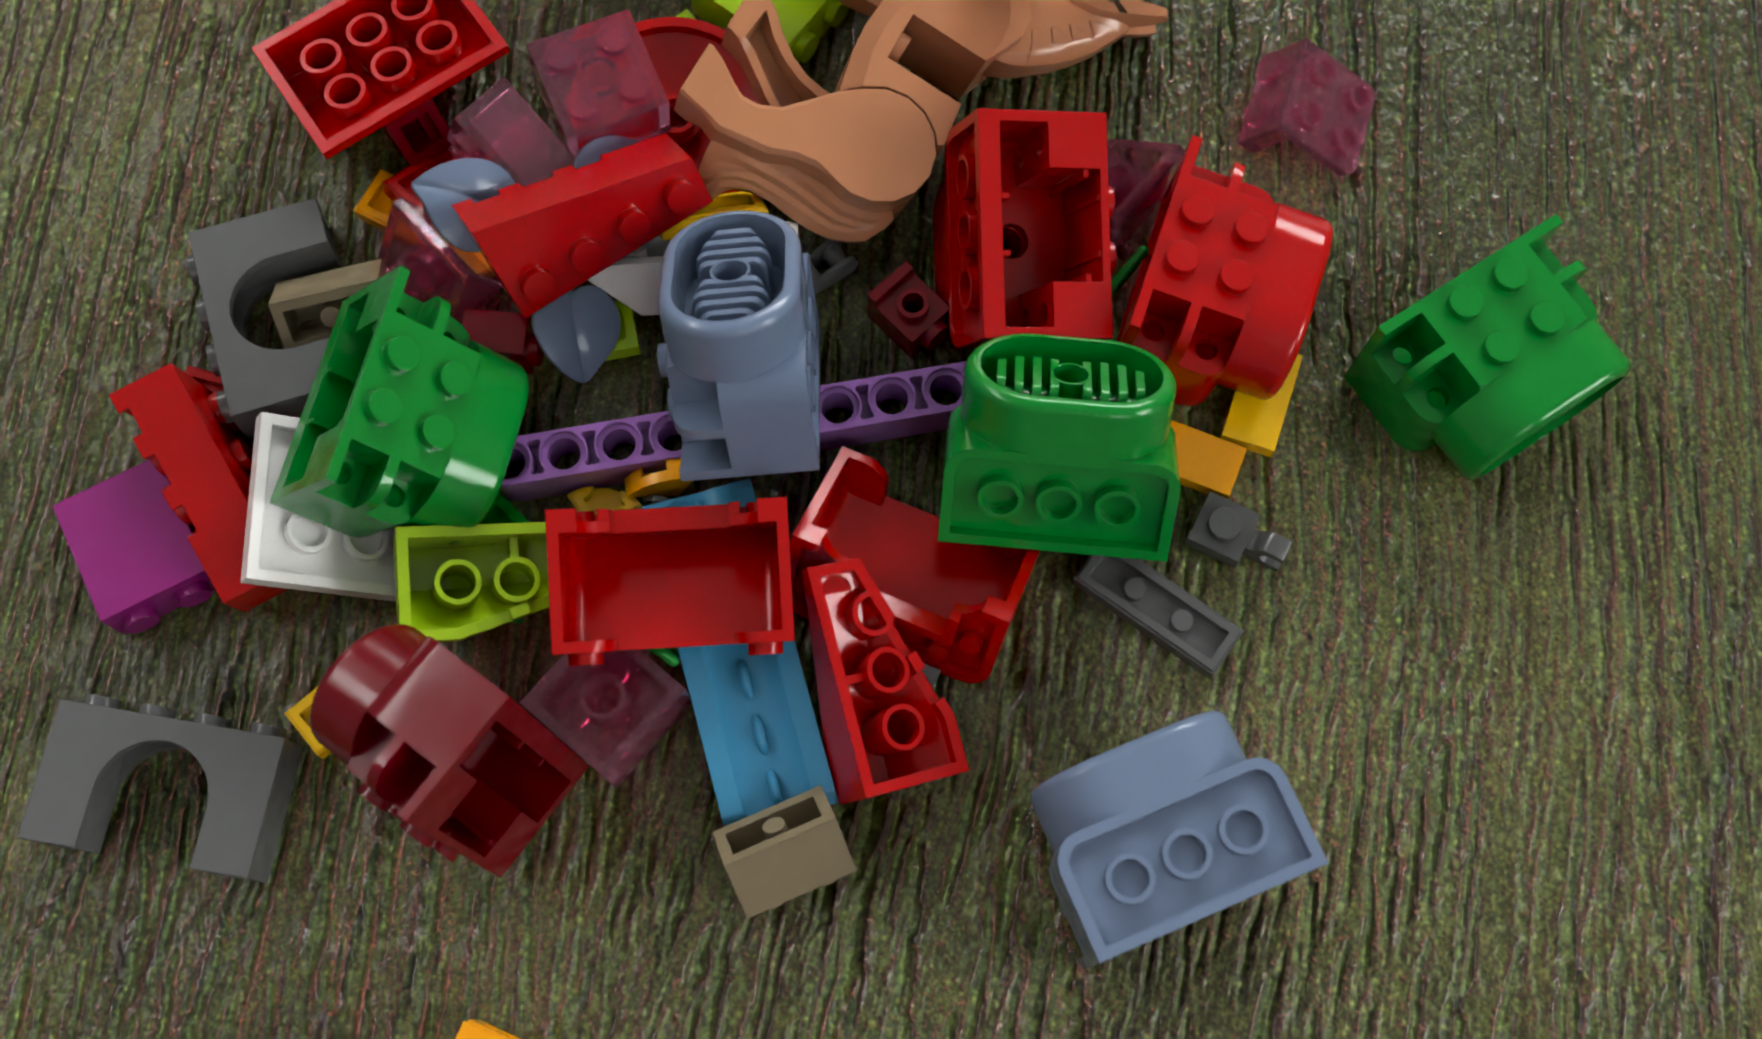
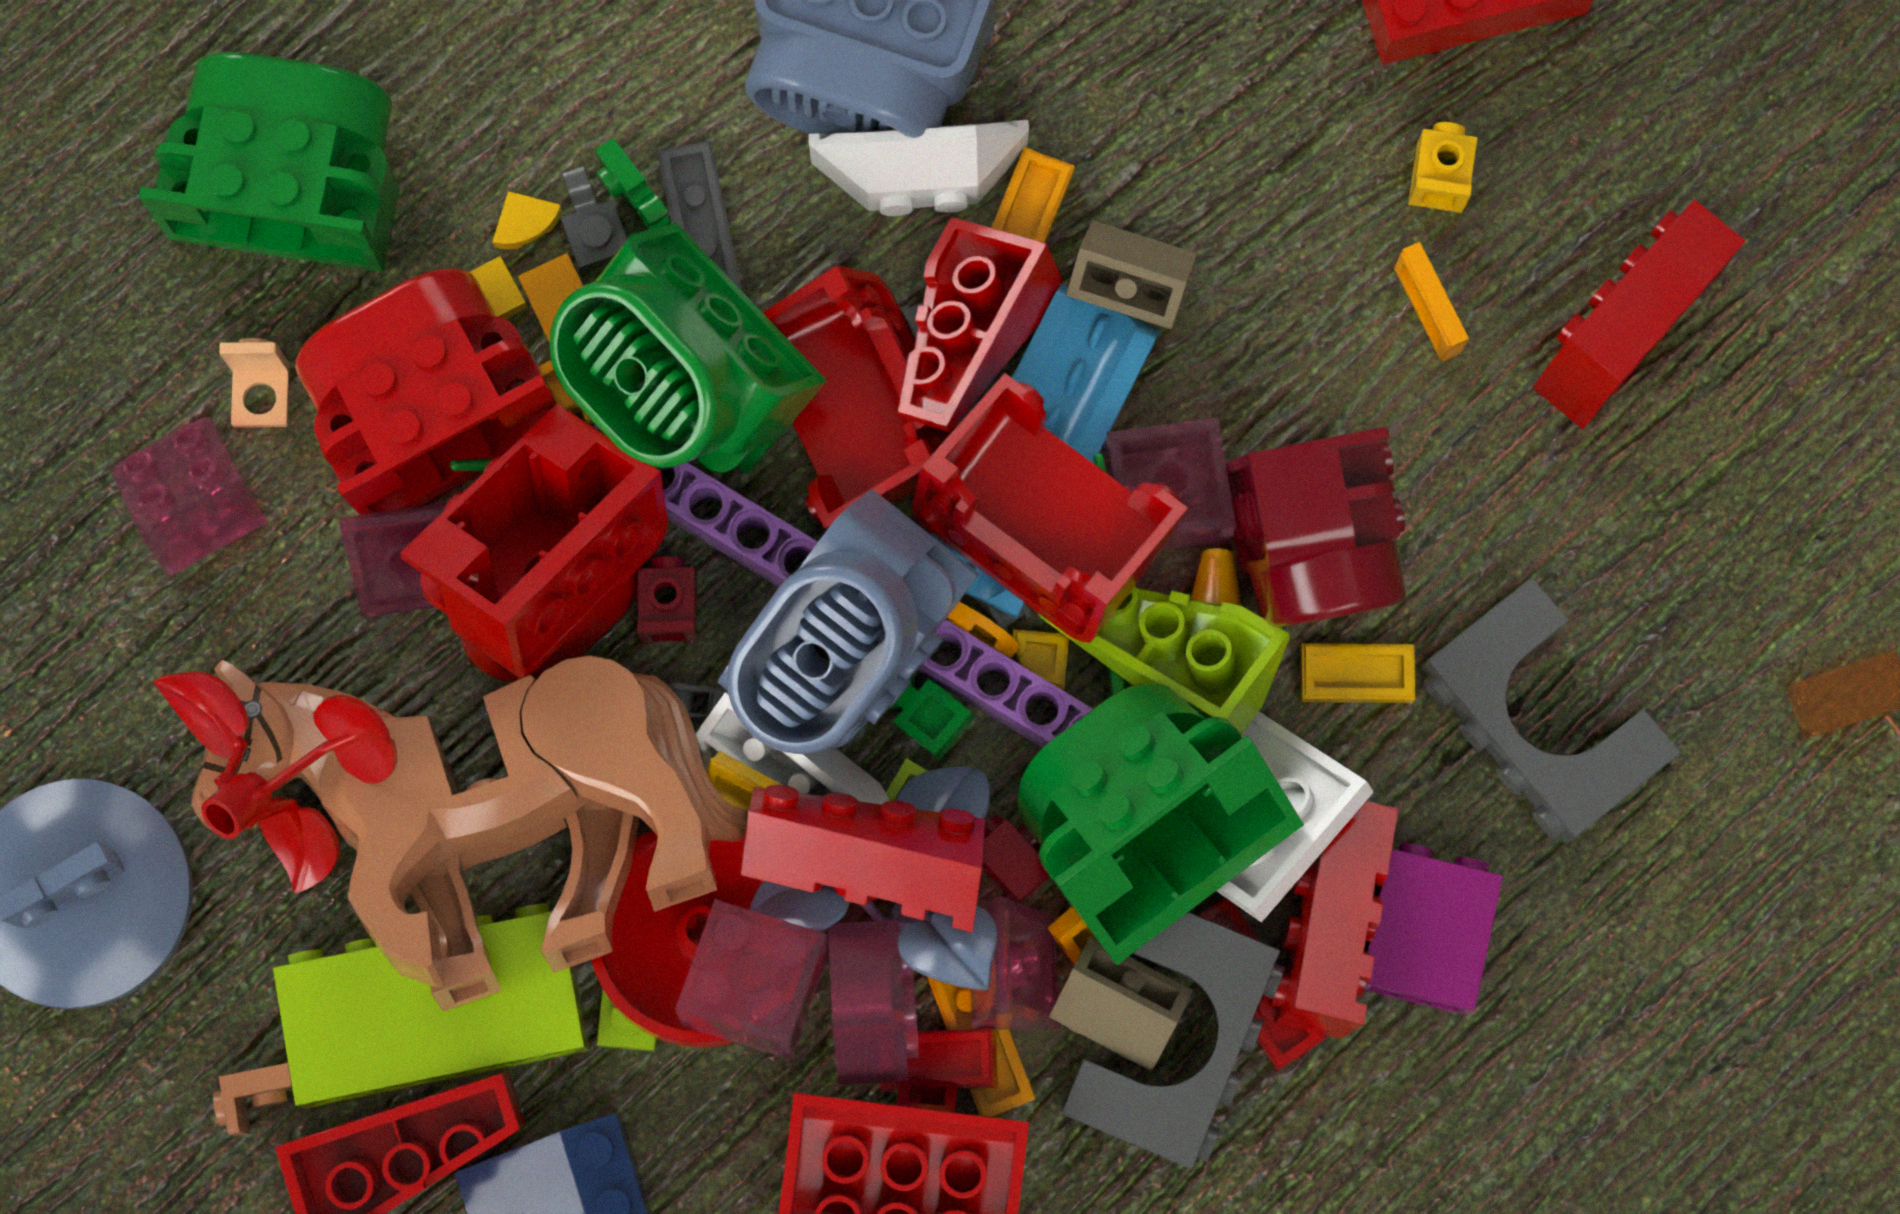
camera: 140 degrees left, 5 degrees up
none -> light nougat bracket [219,338,290,427]
none -> yellow tile [492,191,563,249]
none -> green plate [595,137,671,229]
none -> white wedge [808,120,1029,216]
none -> green plate [888,677,975,760]
none -> light orange tile [991,147,1075,243]
none -> yellow cone [1191,548,1242,606]

